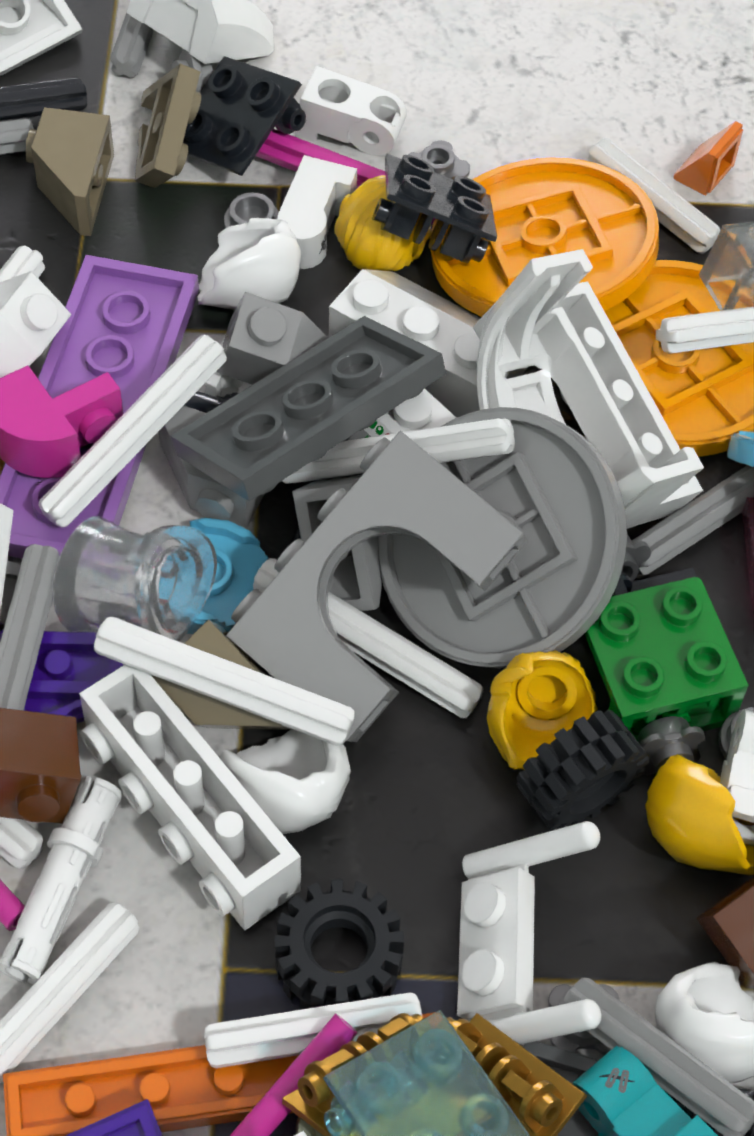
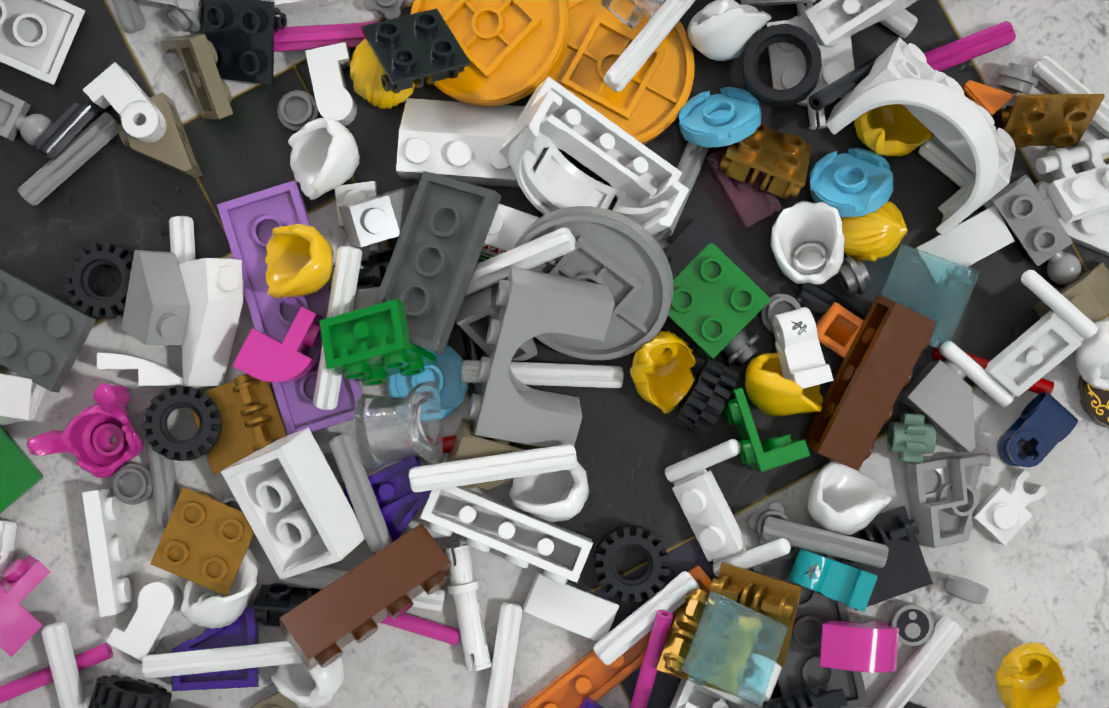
camera: 25 degrees left, 30 degrees up
none -> white leg [83,62,167,143]
none -> yellow hair [265,224,334,299]
none -> green bracket [319,299,437,386]
none -> white slope [522,571,619,641]
none -> green bracket [723,388,810,472]

